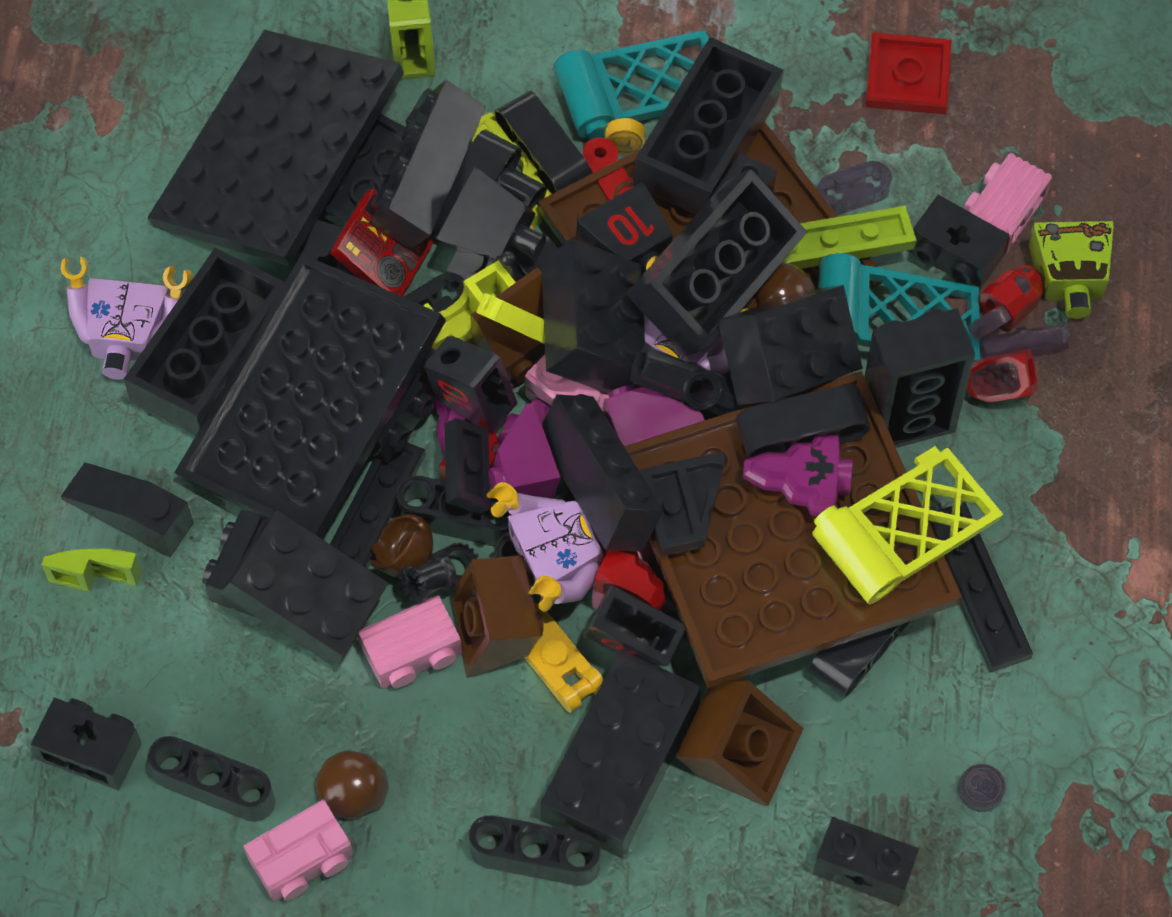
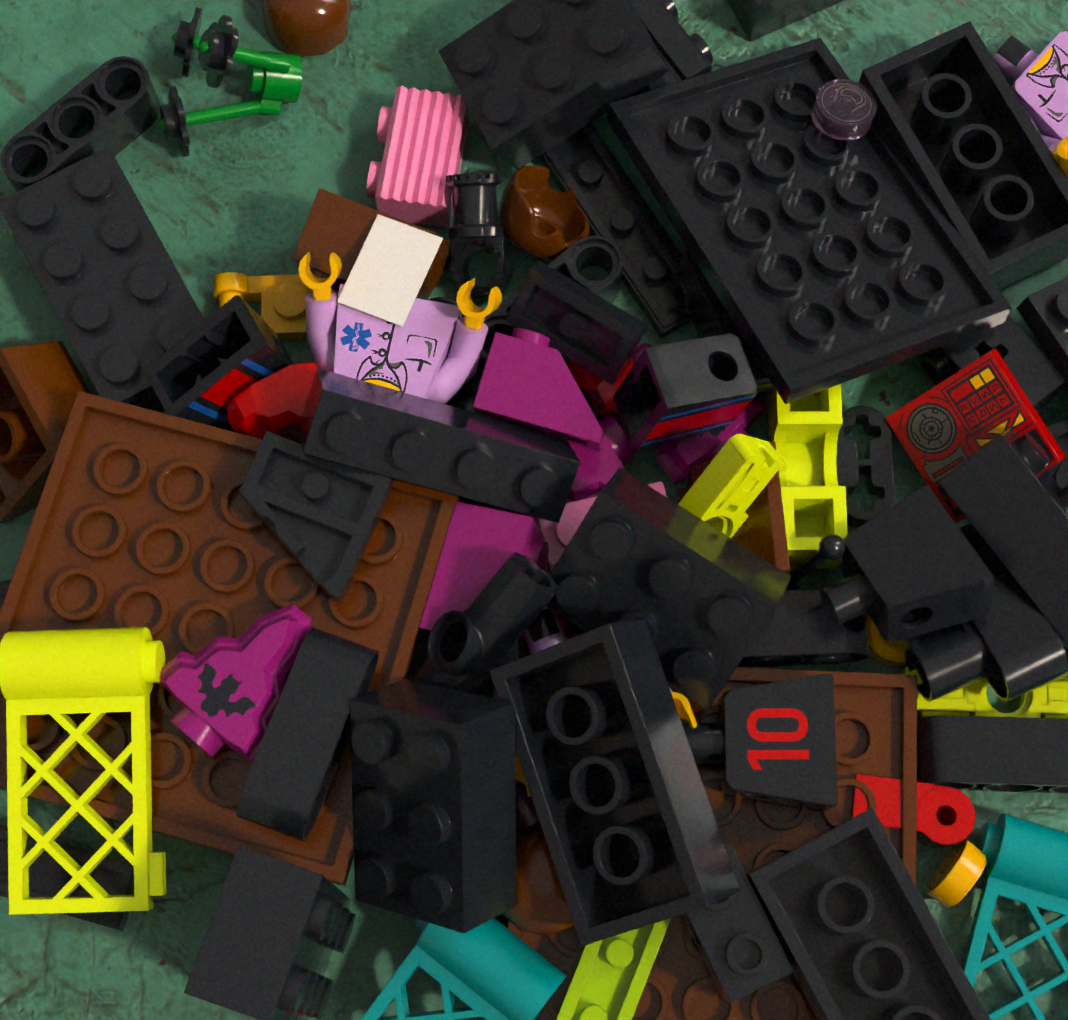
camera: 125 degrees right, 10 degrees up
none -> plant [158,7,302,157]
none -> white sticker [337,214,443,327]
none -> tile [811,79,877,141]

